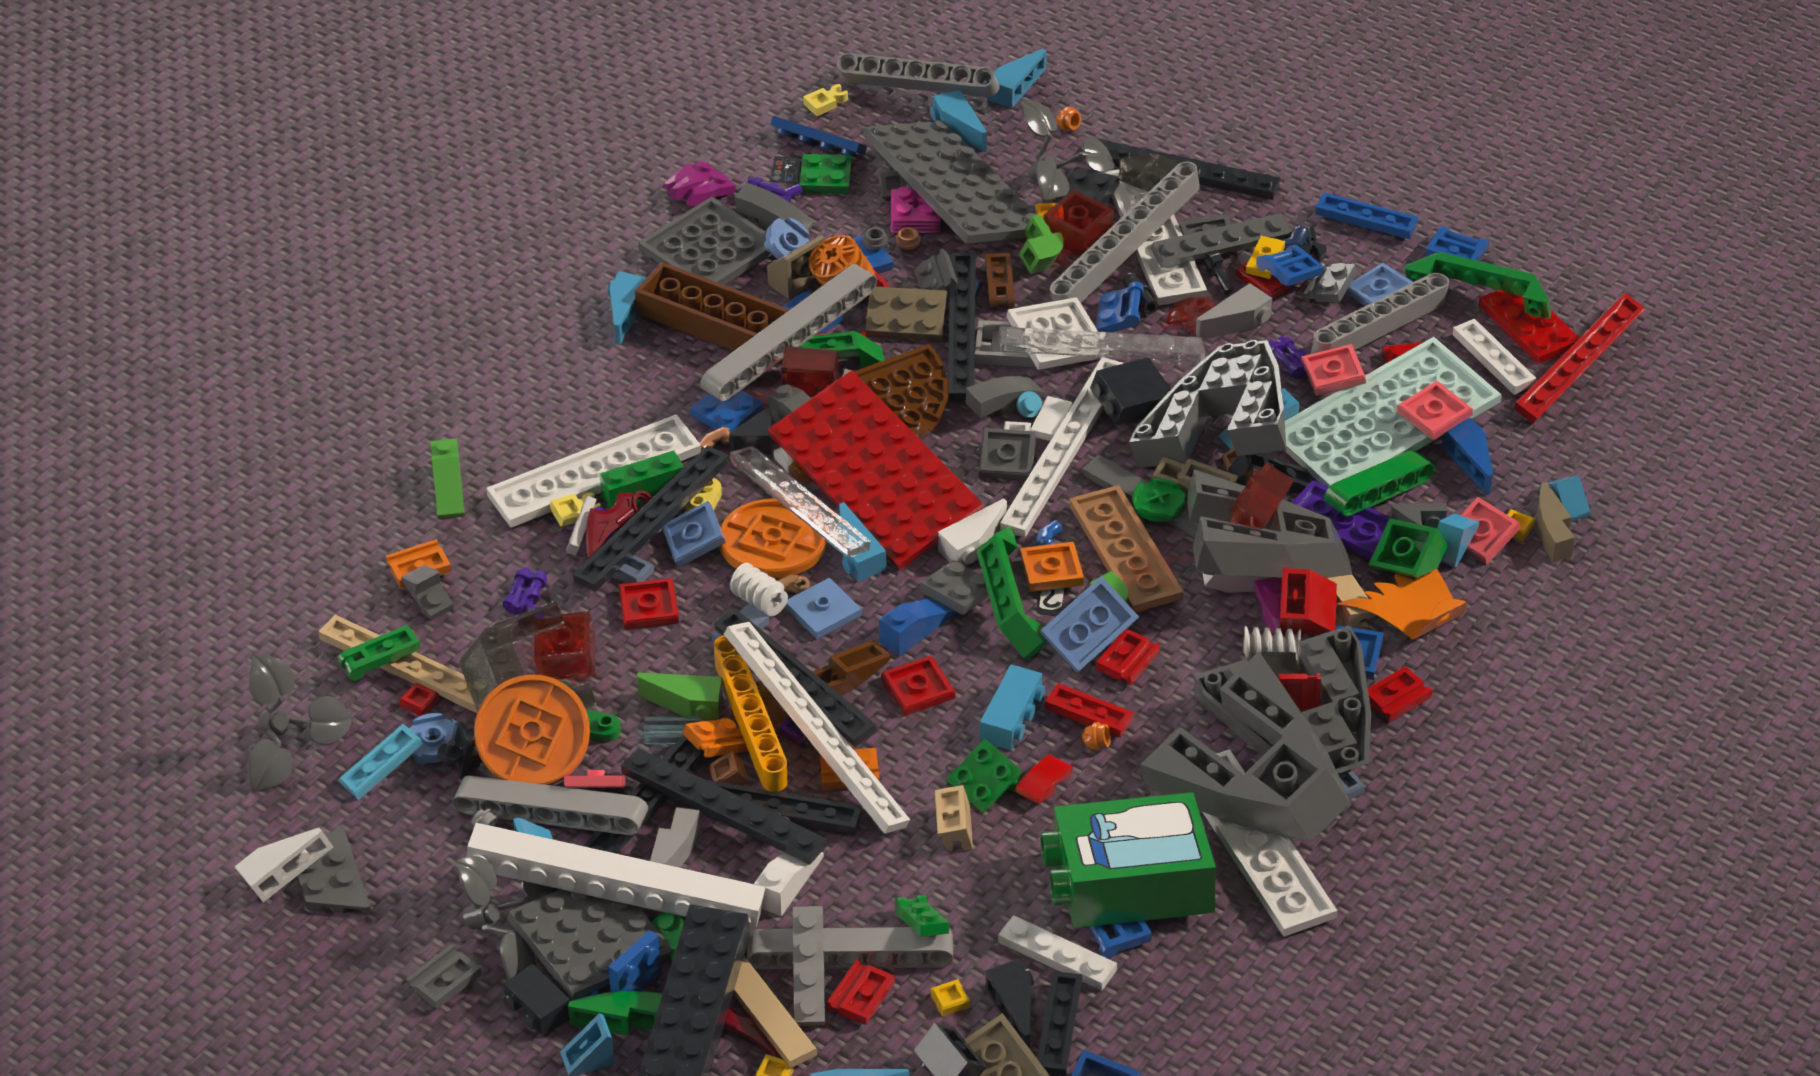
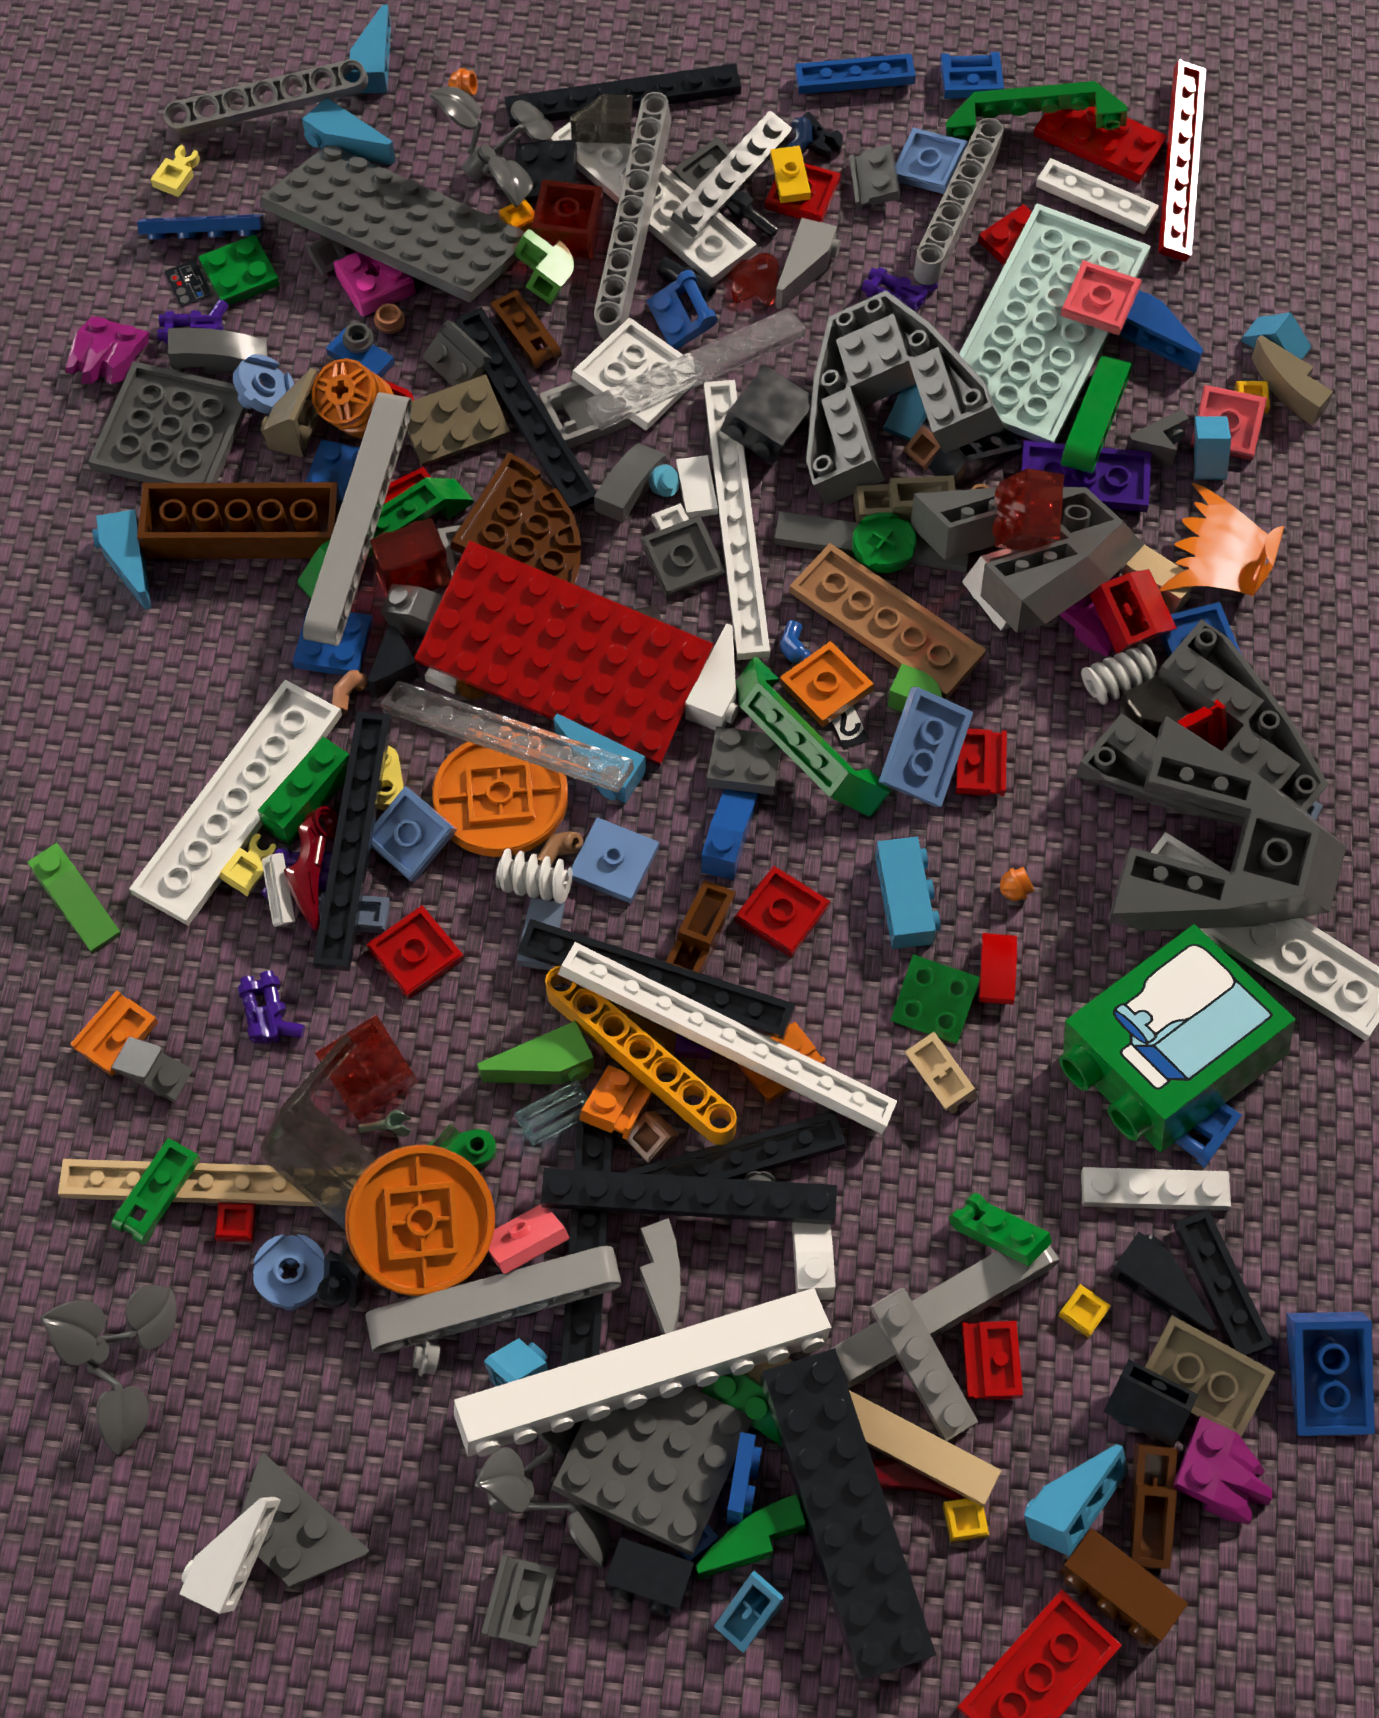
camera: 30 degrees left, 20 degrees up
medium azure tile [338,724,423,800] -> none
red plate [1045,683,1133,738] -> none
blue plate [1256,245,1324,286] -> none
coral plate [1302,344,1366,396] -> none
green slope [1368,519,1448,578] -> none
red plate [1368,666,1433,722] -> none

